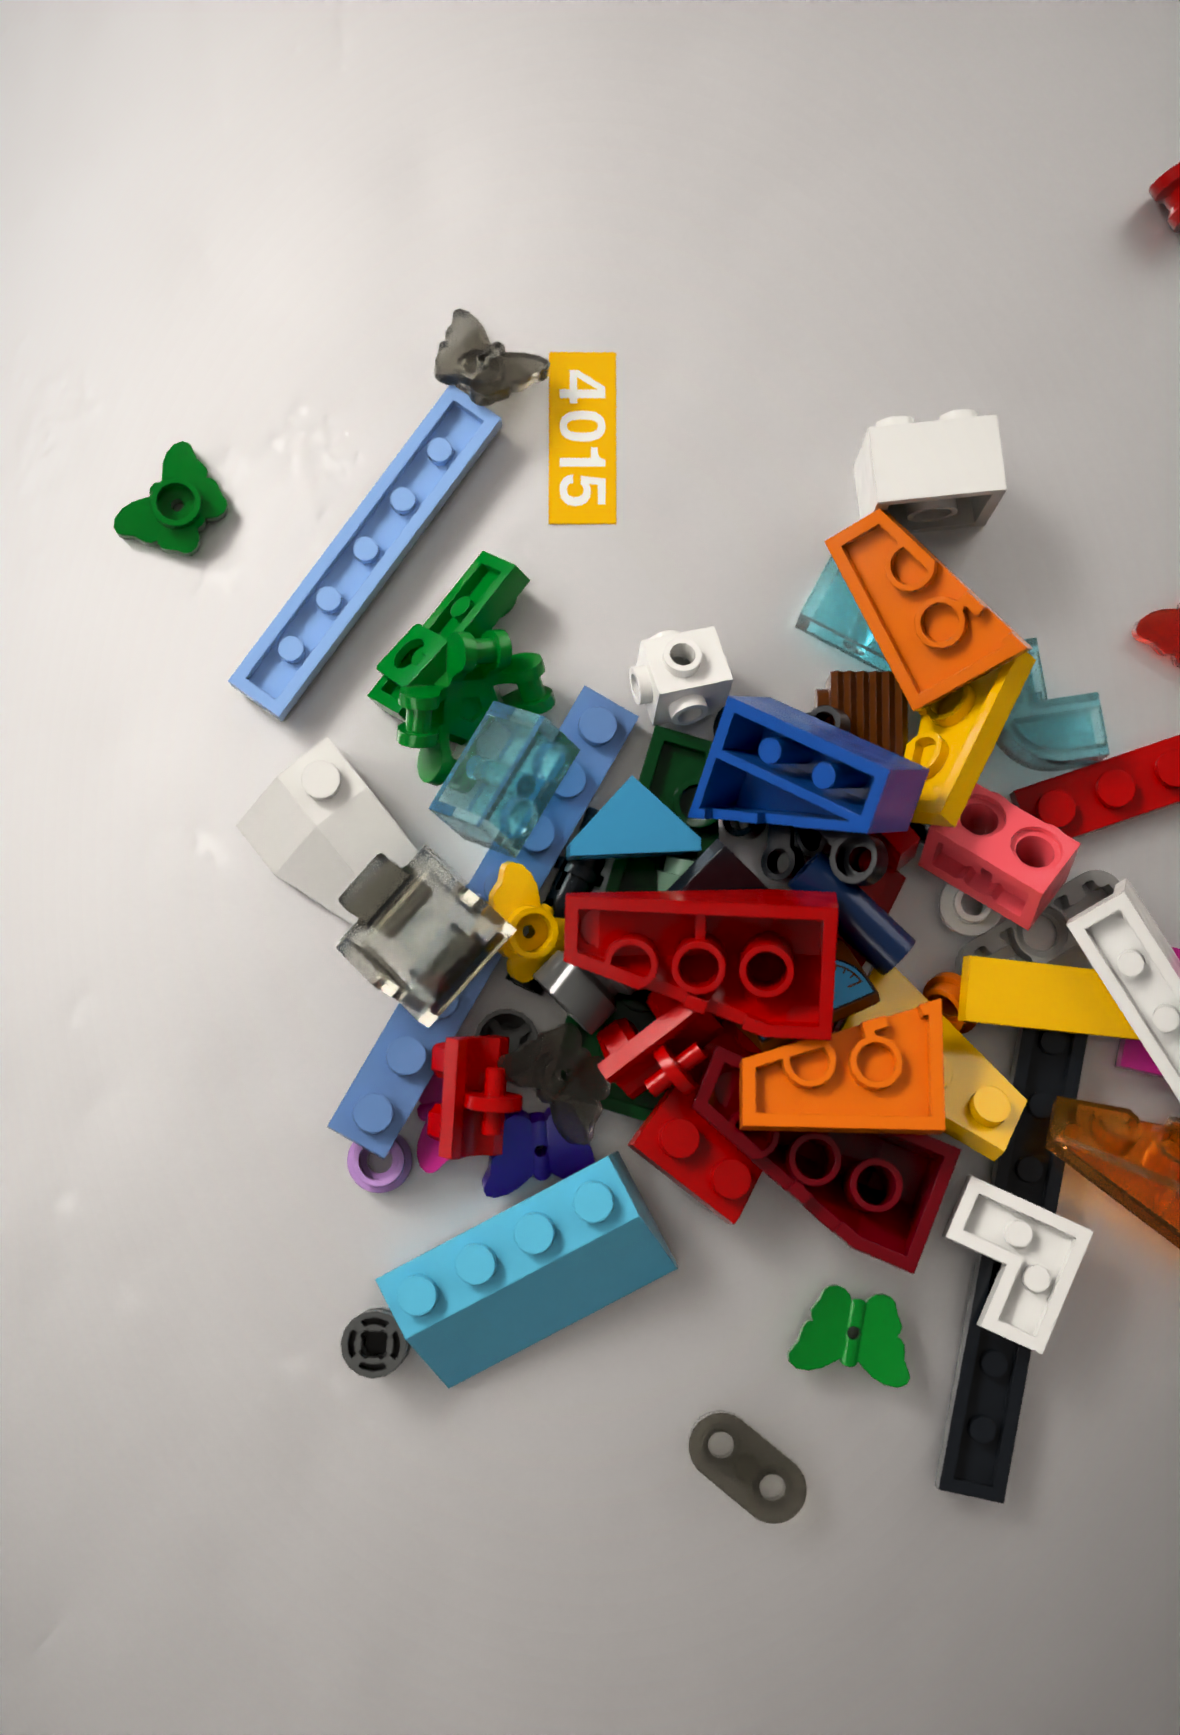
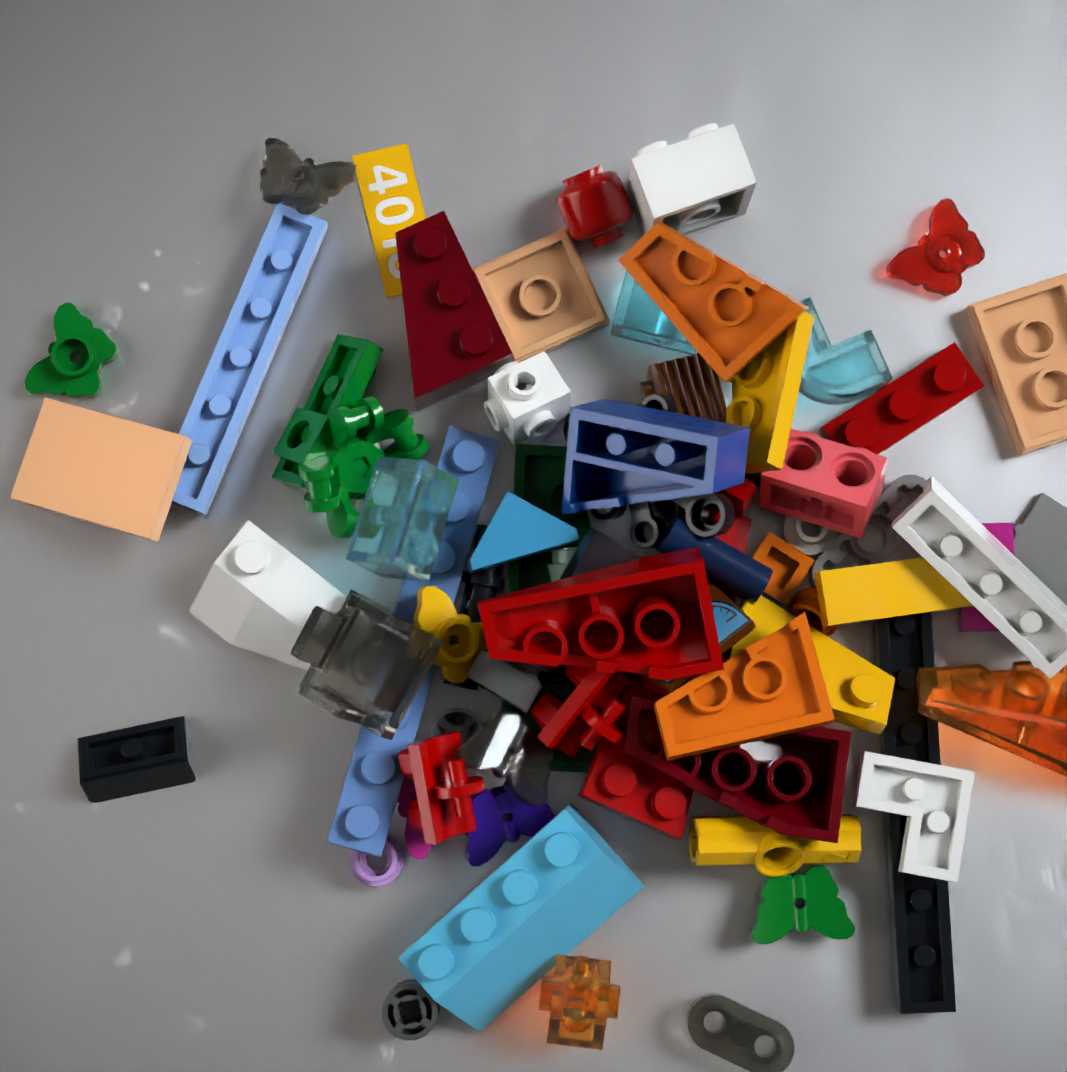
camera: 15 degrees left, 0 degrees up
none -> light nougat tile [10,397,193,542]
none -> black slope [78,716,196,803]
none -> dark red wedge [395,211,513,411]
none -> light nougat tile [472,228,610,363]
none -> clear orange brick [539,954,620,1050]
none -> red head [556,165,633,248]
none -> yellow piece [688,814,862,877]
none -> orange plate [752,531,815,607]

